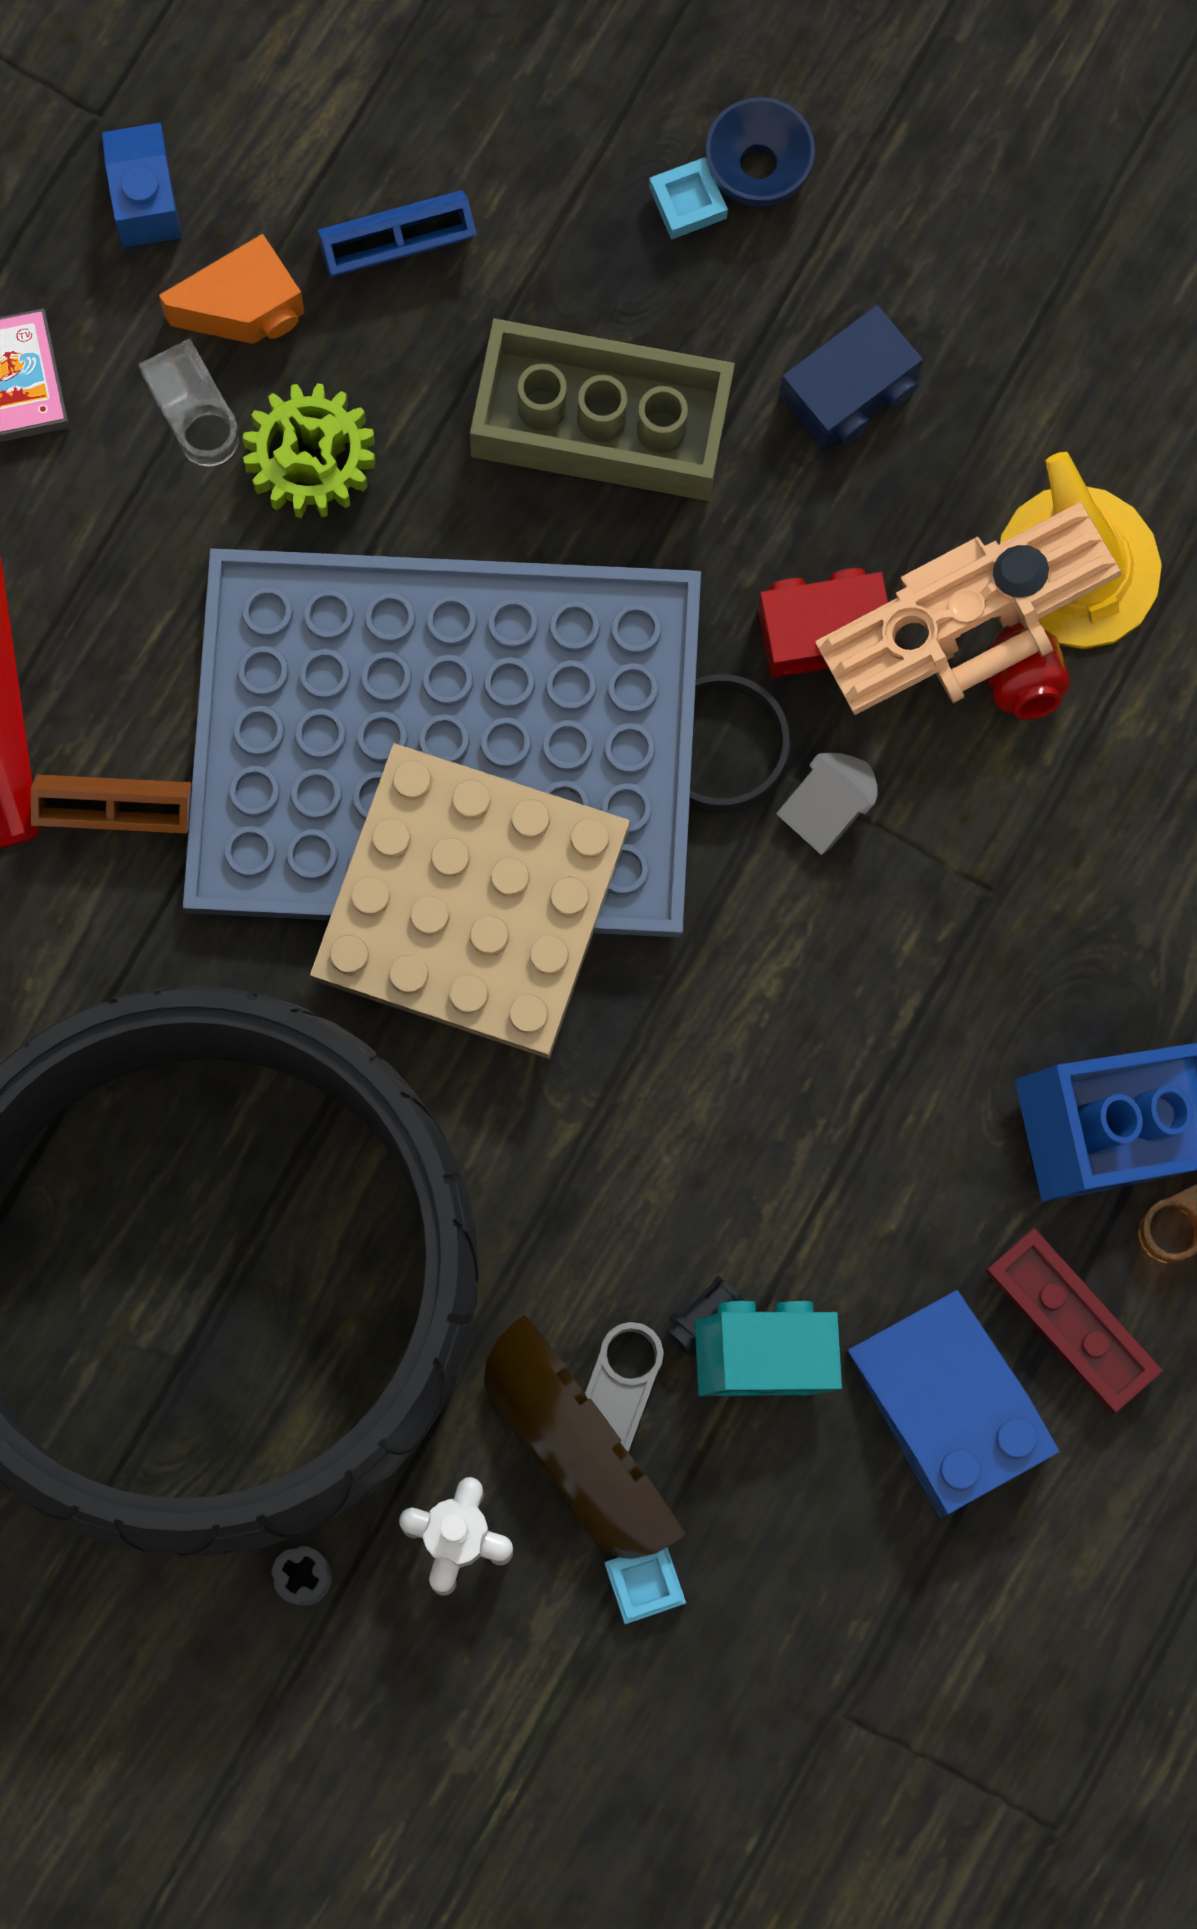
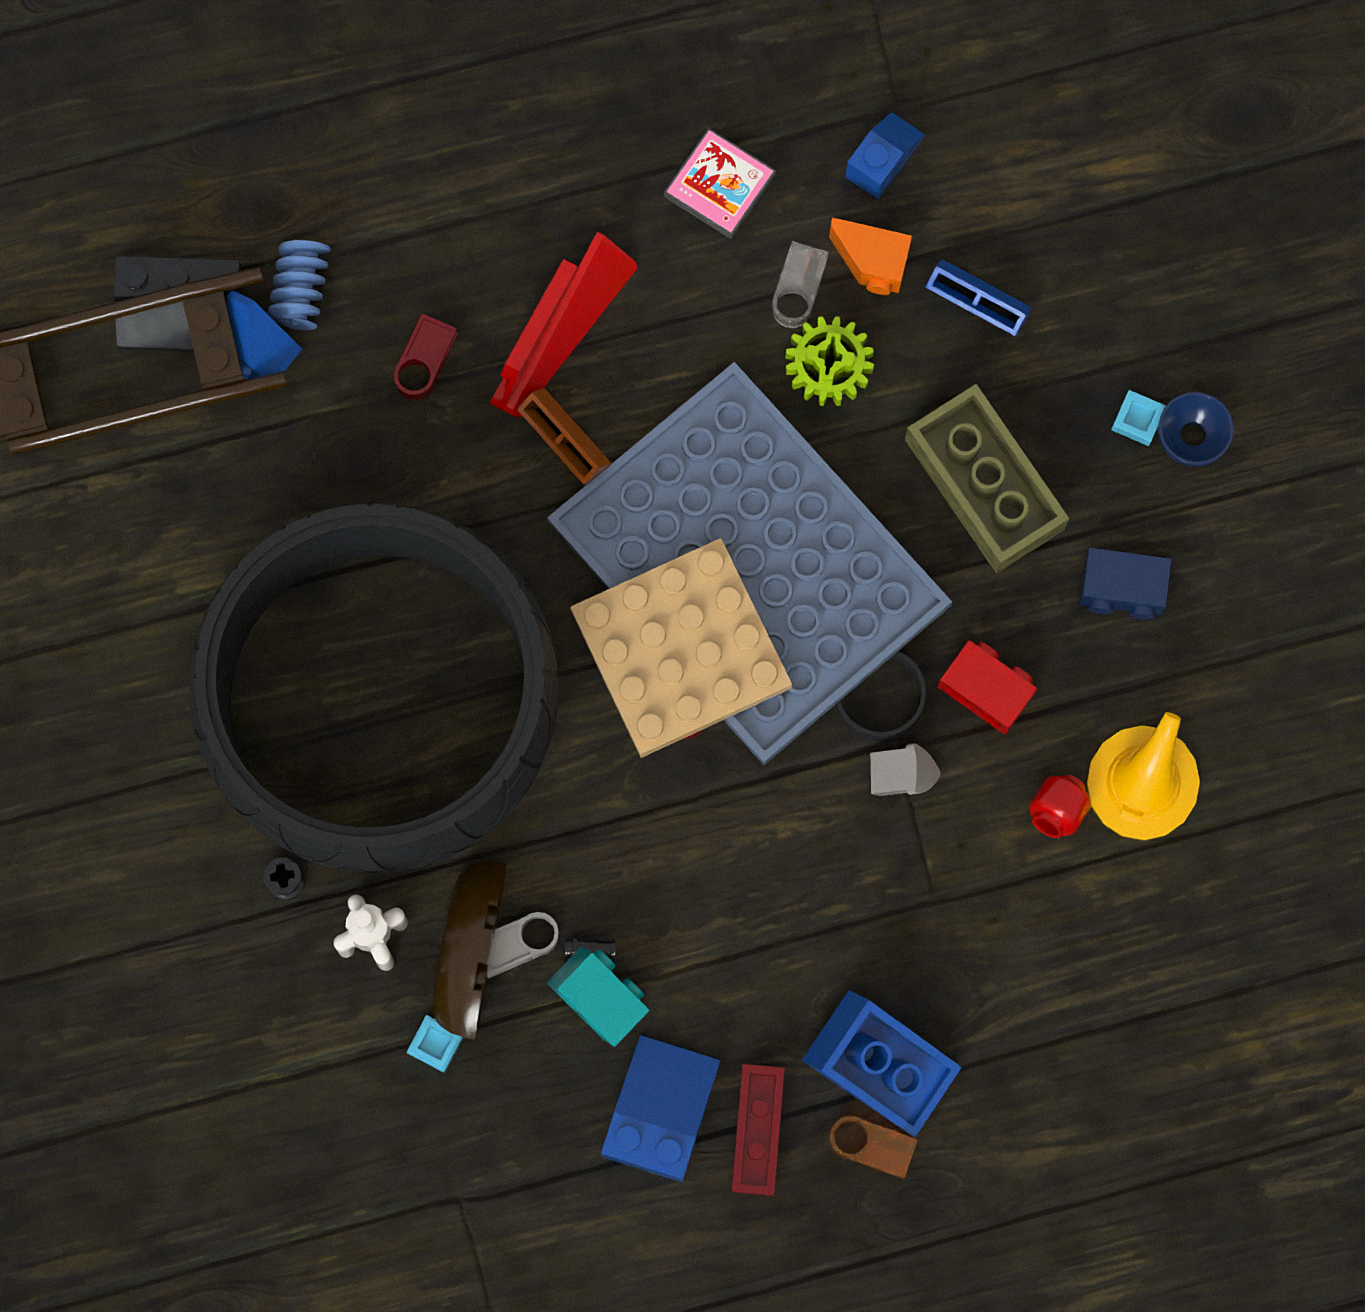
camera: 50 degrees right, 0 degrees up
light nougat piece [815,502,1122,715] -> none

